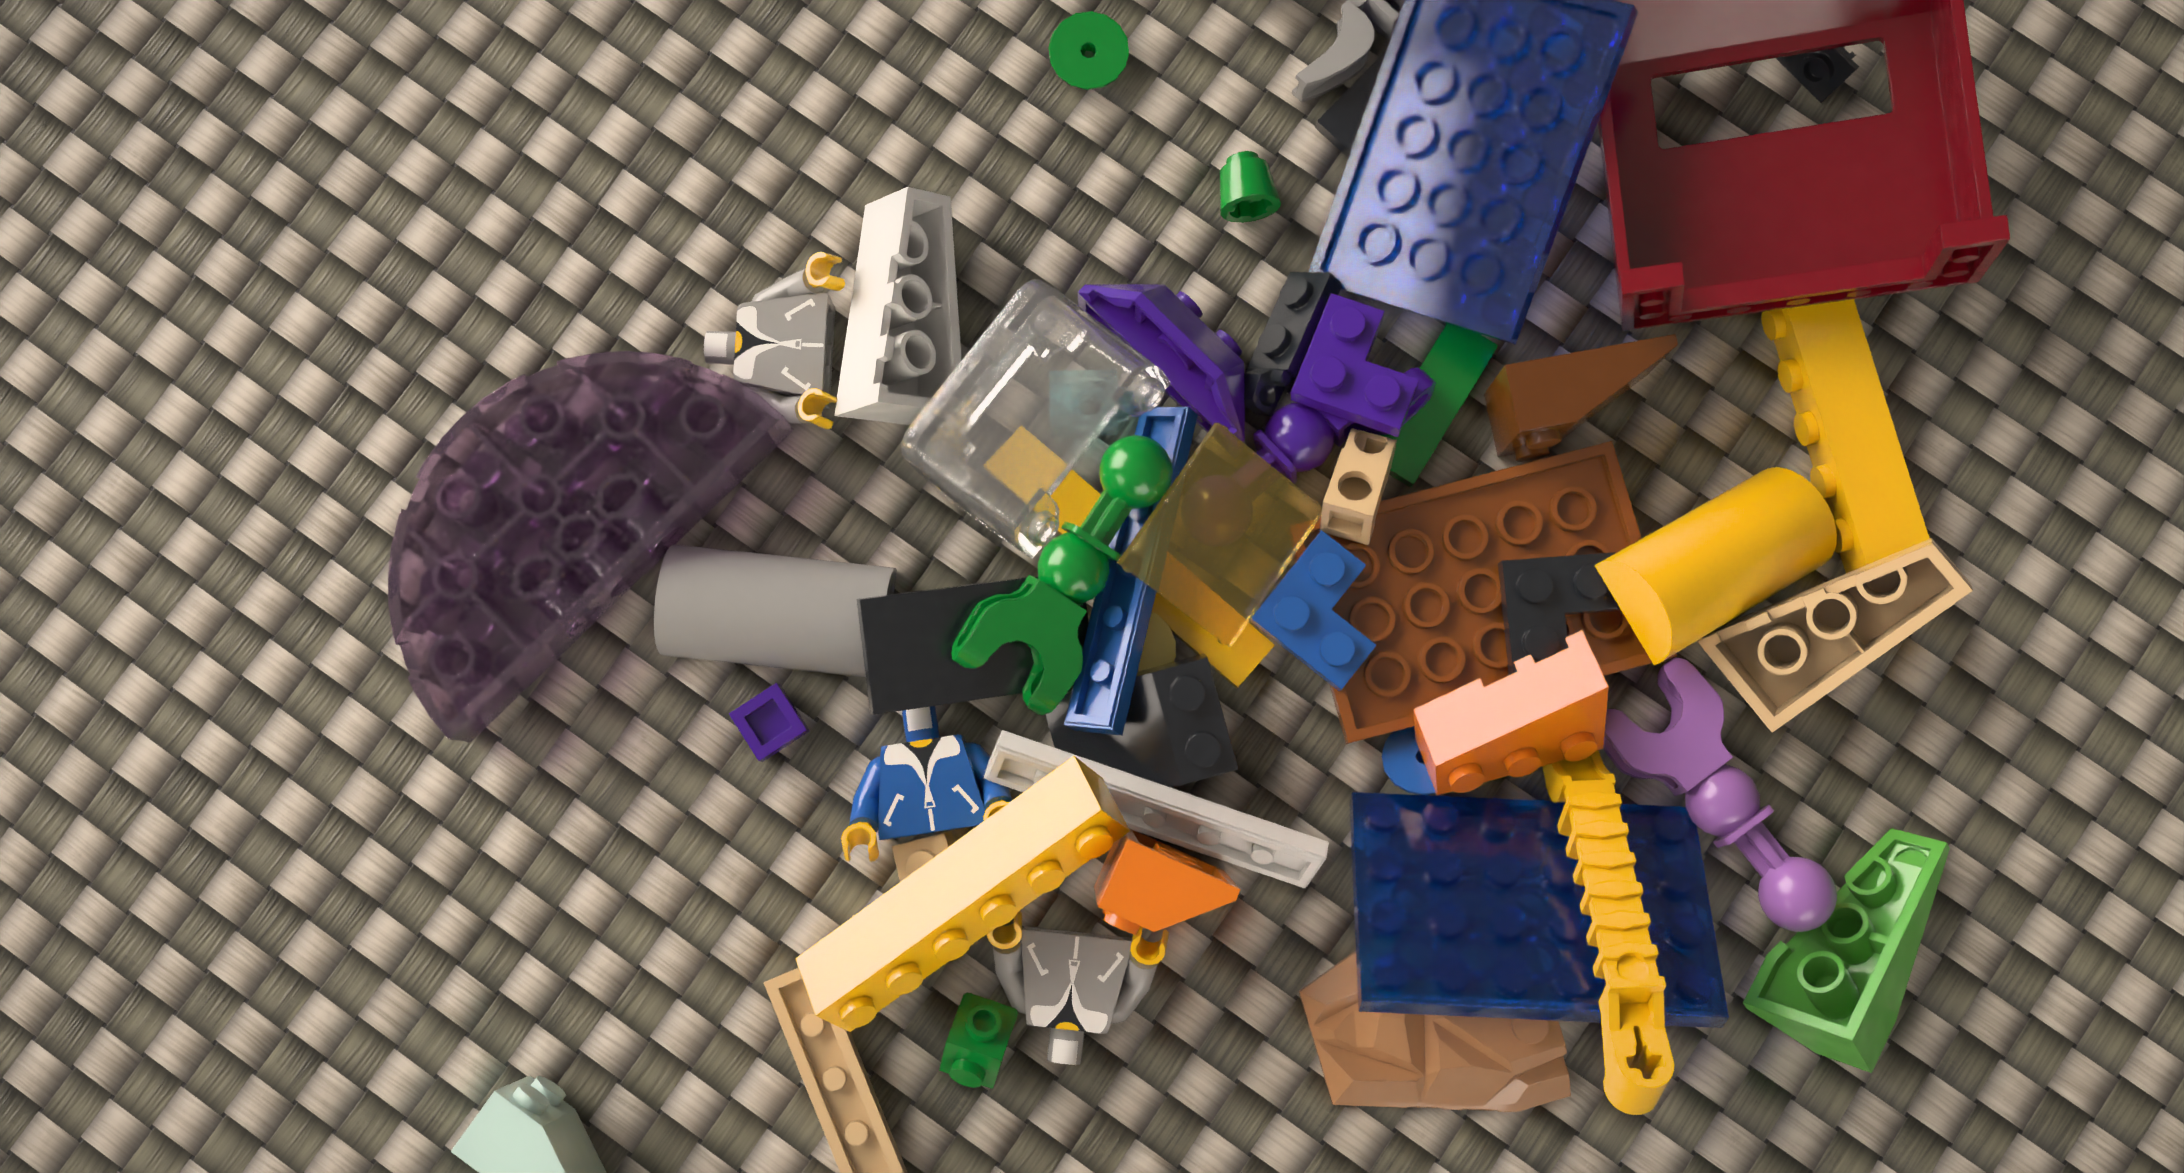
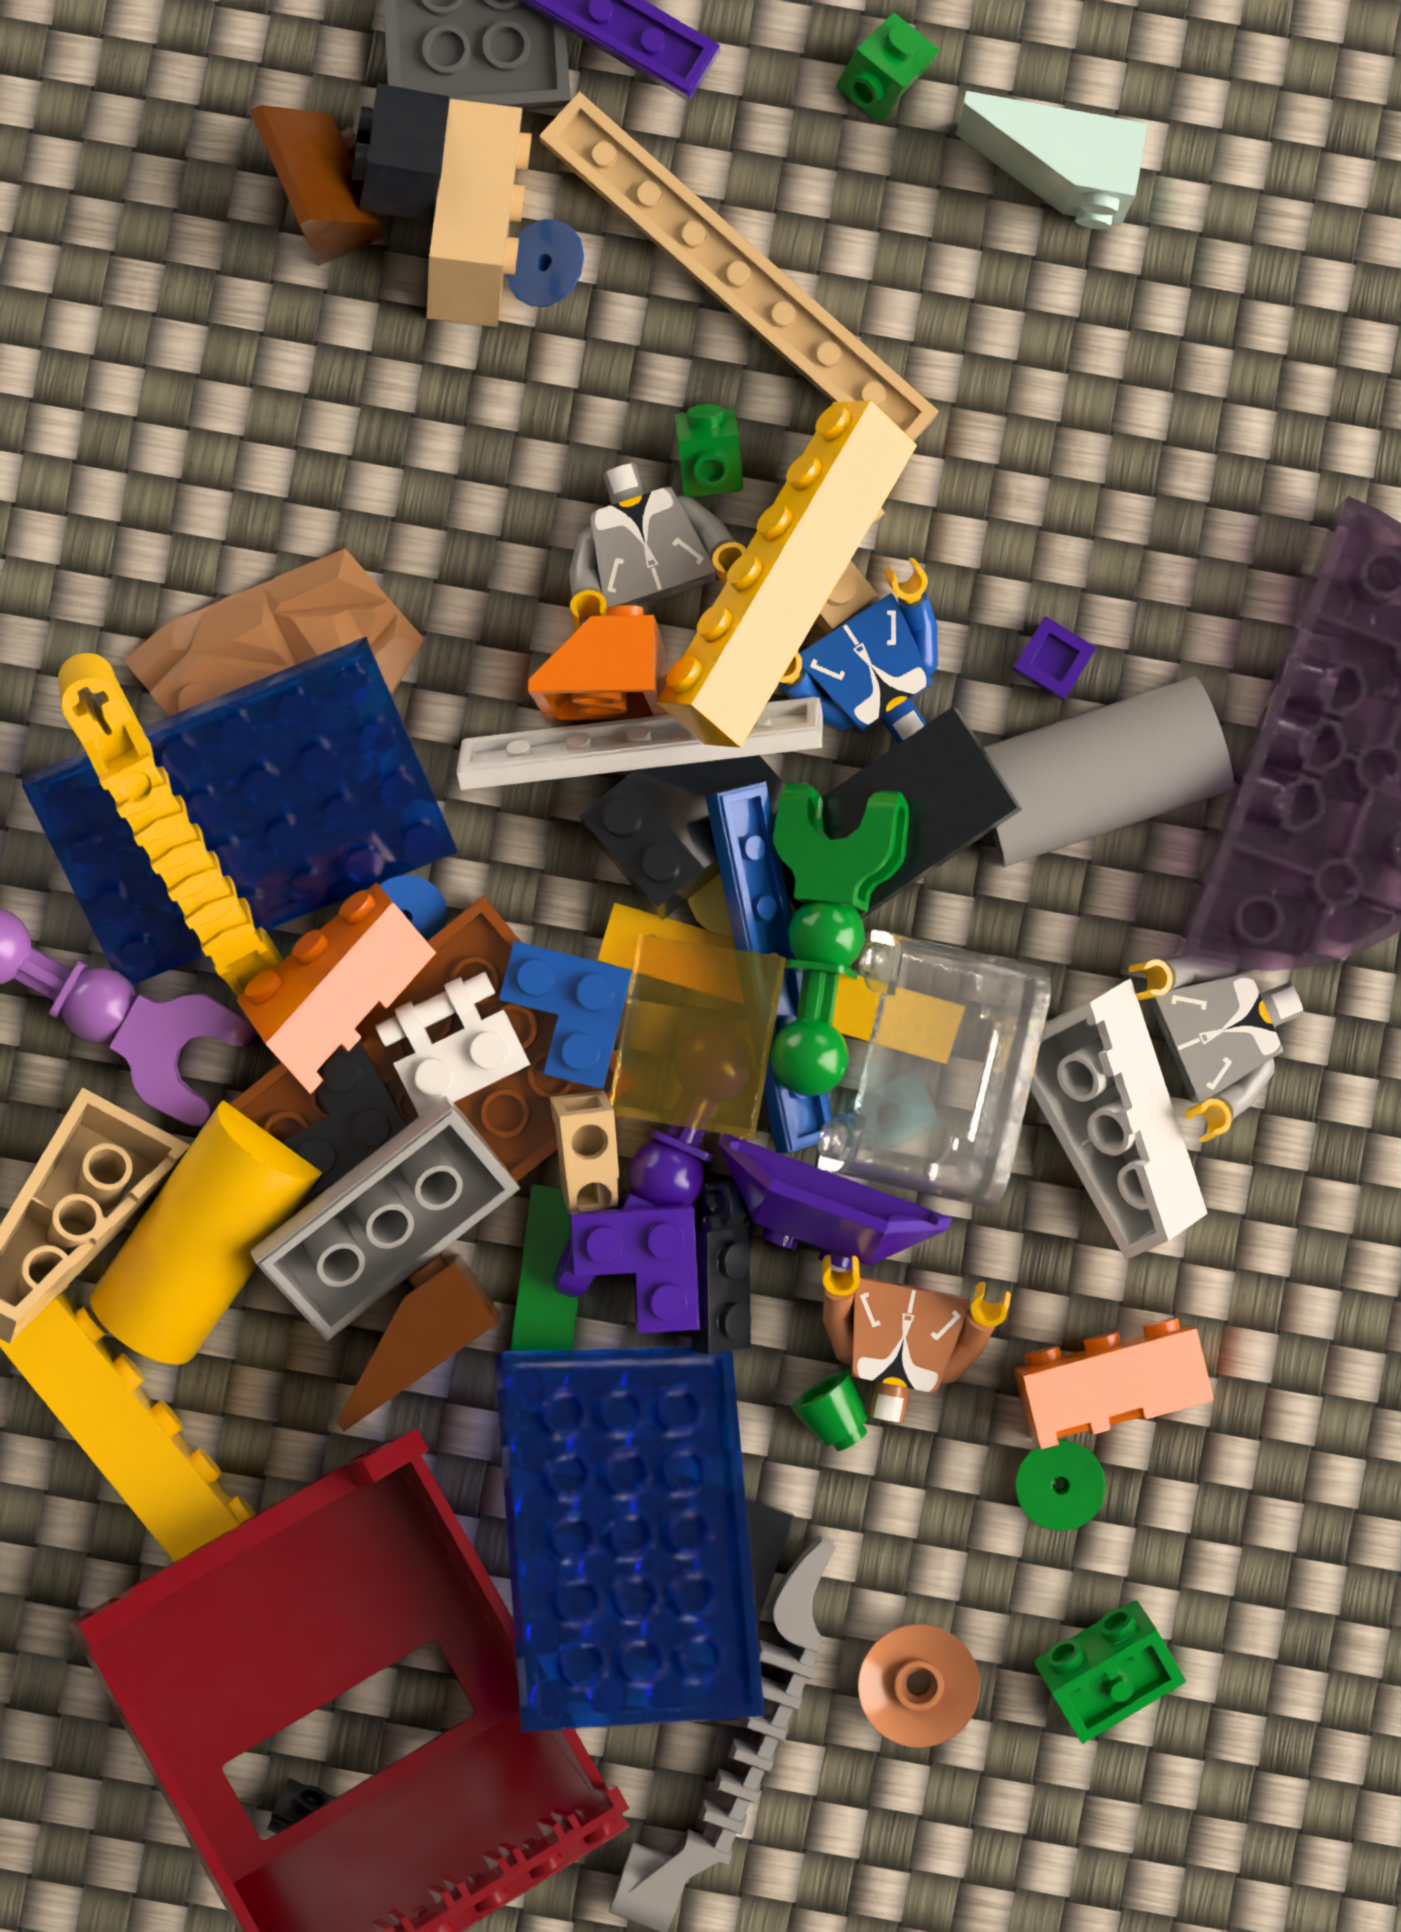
camera: 150 degrees right, 5 degrees up
none -> light grey brick [250,1096,520,1341]
none -> white plate [375,972,531,1116]
none -> nougat torso [822,1255,1011,1423]
none -> wedge [1013,1317,1214,1449]

